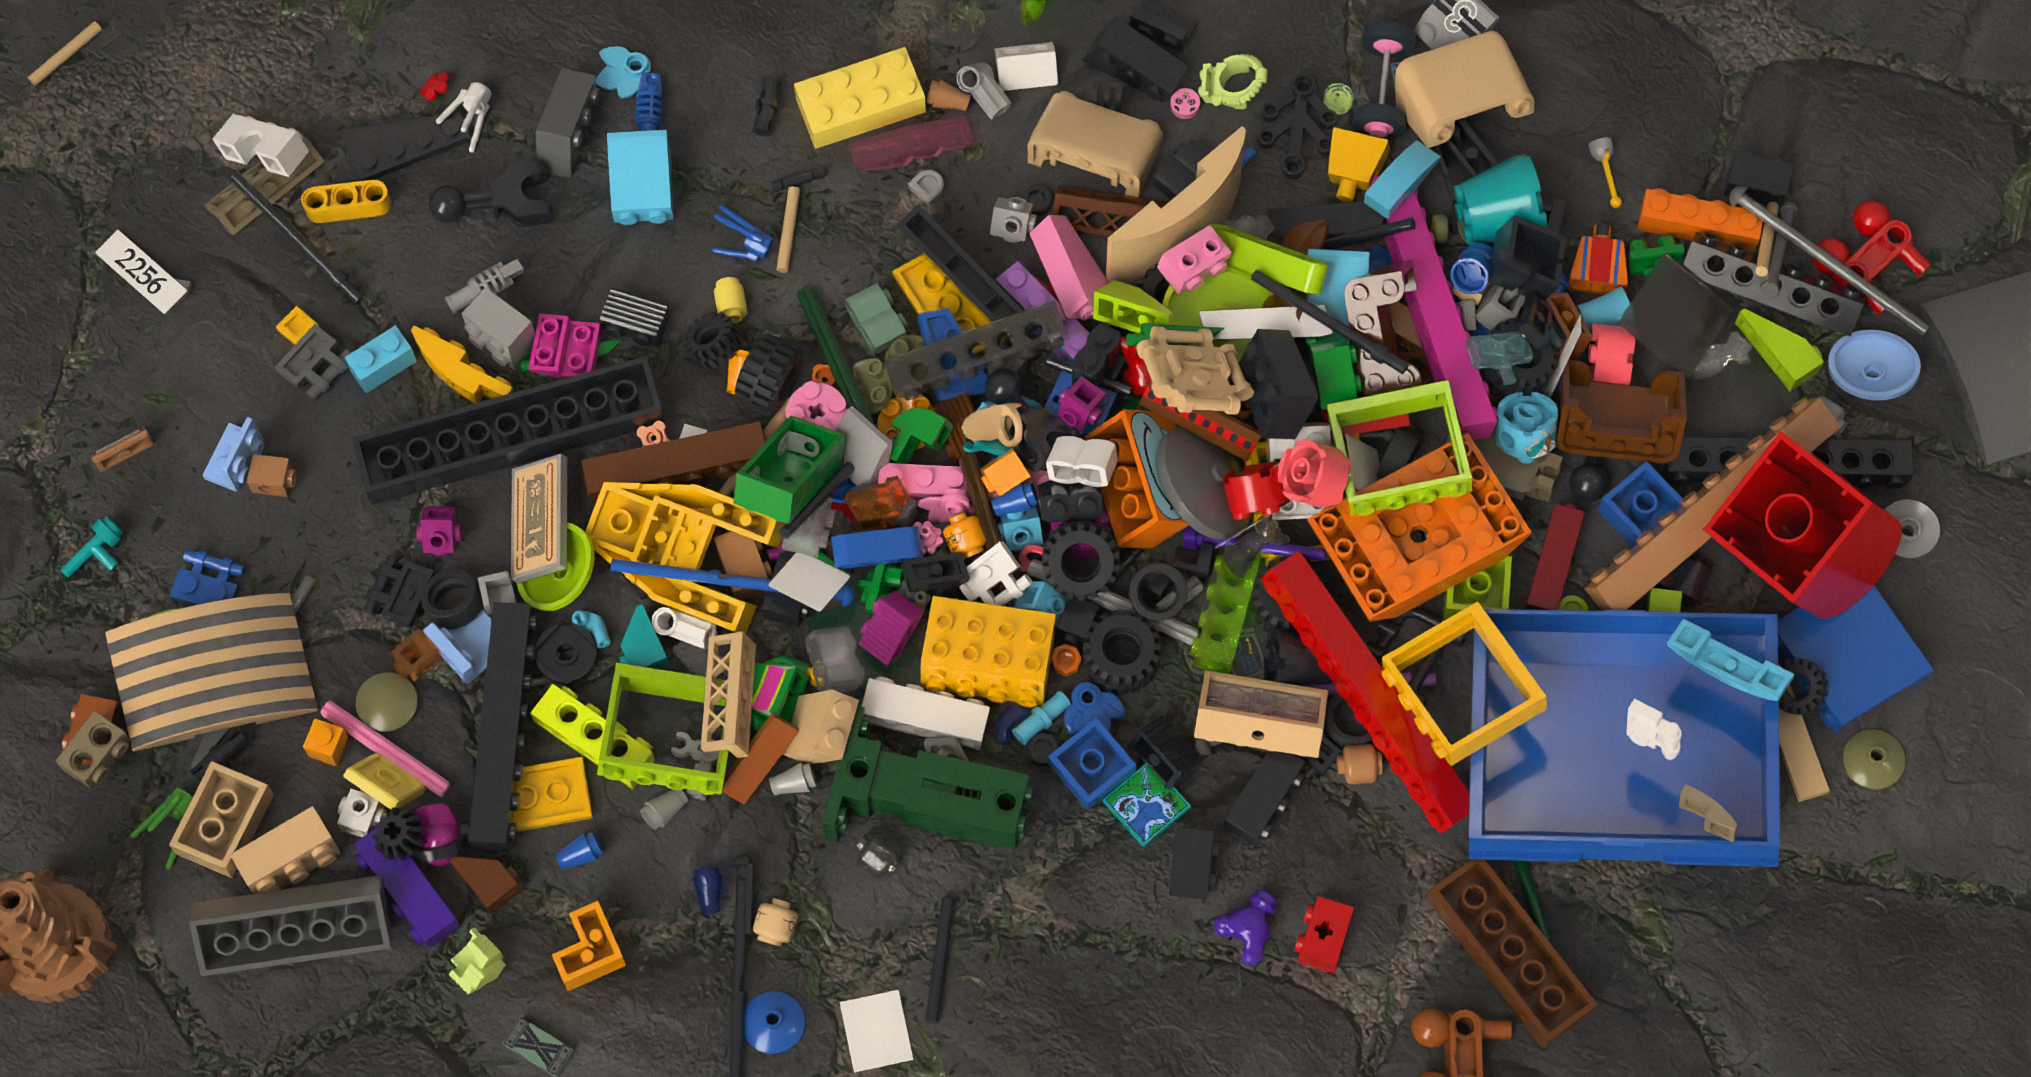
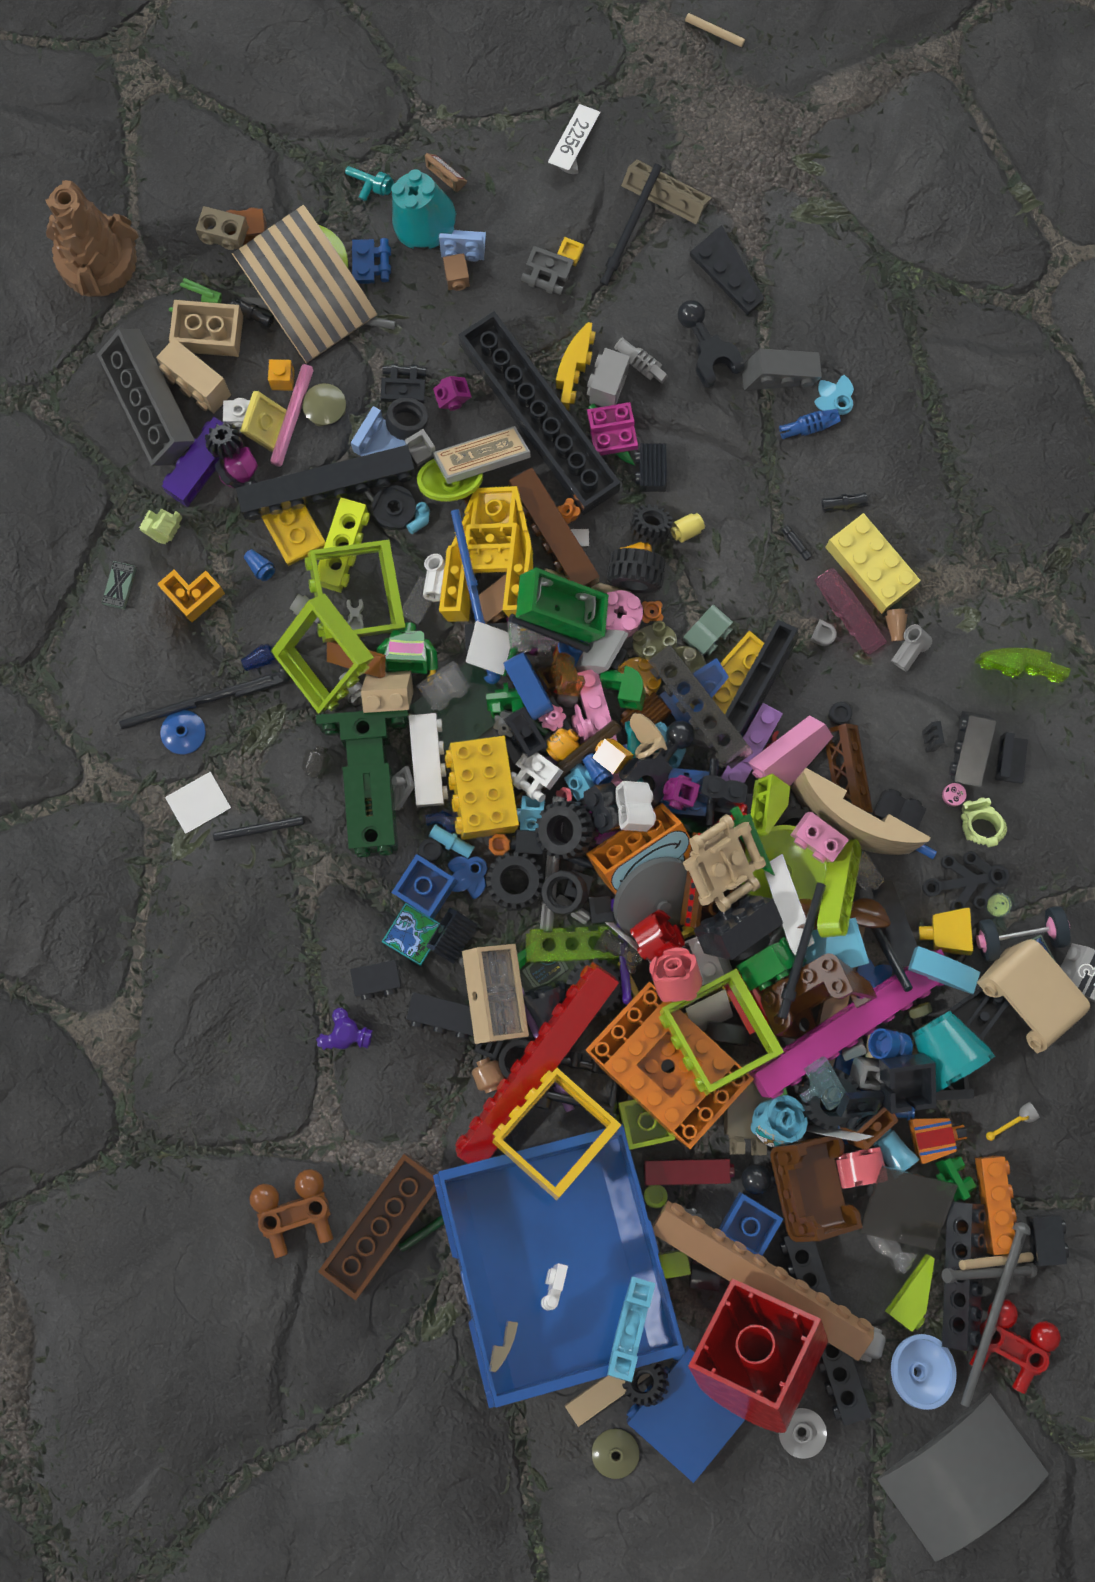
camera: 70 degrees right, 10 degrees up
white arch [213,114,309,177] -> none
yellow beam [301,180,392,223] -> none
medium azure brick [344,325,417,393] -> none
clear orange brick [391,628,443,681] -> none
red plant [420,72,449,101] -> none
white plant [436,83,492,153] -> none
reddish brown slope [449,857,521,915] -> none
medium azure slope [607,130,674,225] -> none
teal slope [618,604,669,670] -> none
tan fence [701,631,756,758] -> none
blue plant [712,205,774,263] -> none
tan head [753,898,798,947] -> none
tan bar [776,187,800,273] -> none
dark green axle [797,286,875,426] -> none
magenta brick [858,591,923,666] -> none
light grey brick [990,197,1037,243] -> none
white panel [995,42,1058,91] -> none
tan windscreen [1028,91,1163,198] -> none
red brick [1294,896,1354,974] -> none
none -> lime window [271,593,374,714]
none -> teal cone [391,169,457,249]

